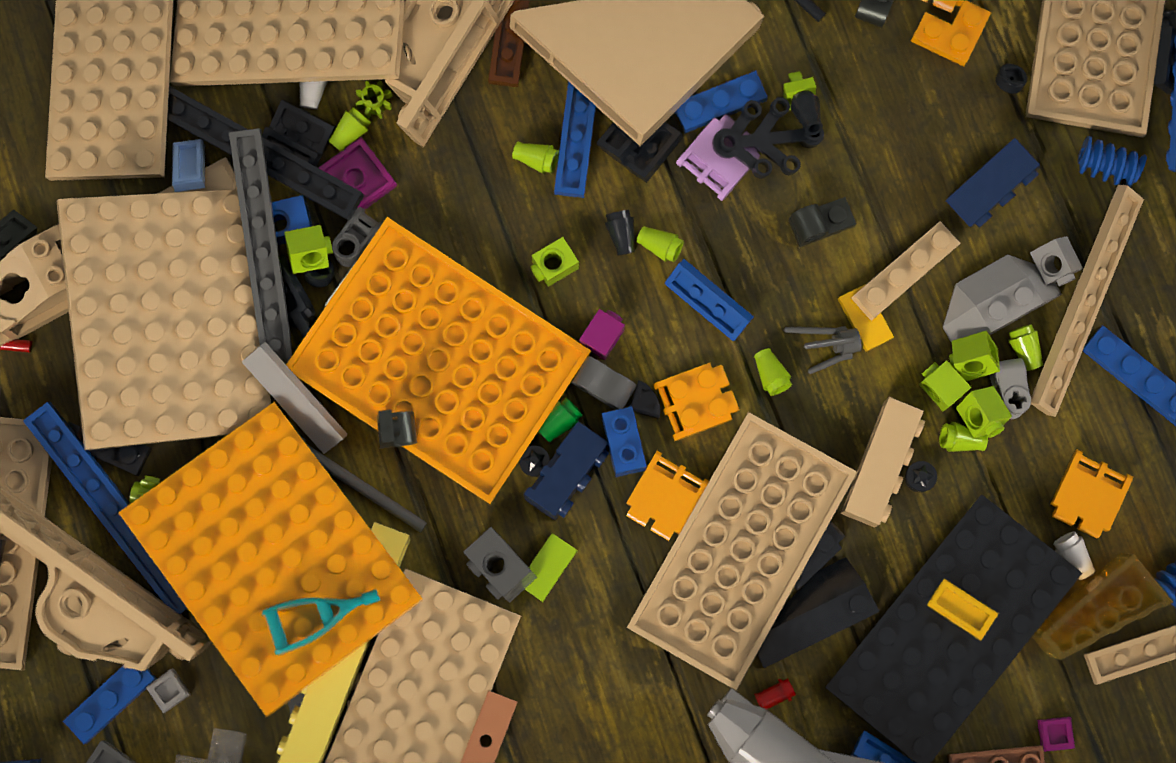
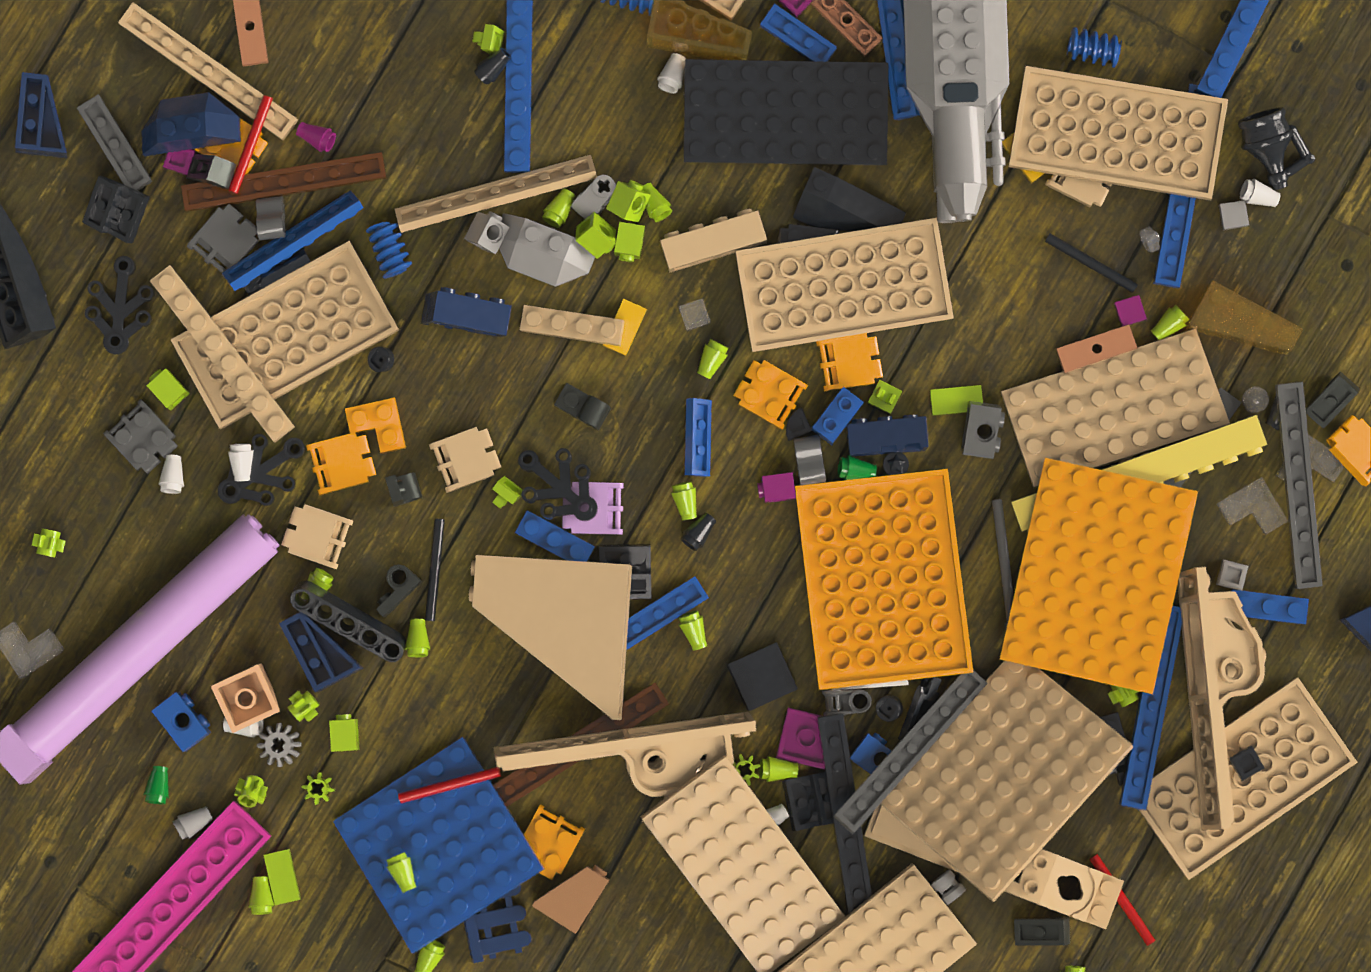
camera: 125 degrees left, 5 degrees up
light blue tile [172,139,205,192] -> none
light grey tile [242,342,348,454] -> none
teal piece [262,589,380,655] -> none
lime brick [284,225,333,274] -> none
pearl dark grey plate [377,410,417,449] -> none
lime brick [530,237,579,287] -> none
red pin [754,678,796,709] -> none
dark grey plant [784,326,862,374] -> none
black cone [790,90,823,135] -> none
black tile [905,461,937,493] -> none
yellow tile [927,579,998,641] -> none
light orange plate [1050,449,1133,539] -> none
none -> tan plate [429,427,501,493]
none -> clear tile [678,298,711,331]
none -> black slope [727,642,798,712]
none -> blue plate [760,4,837,62]
none -> lime tile [868,380,902,414]
none -> light grey wheel [930,869,966,905]

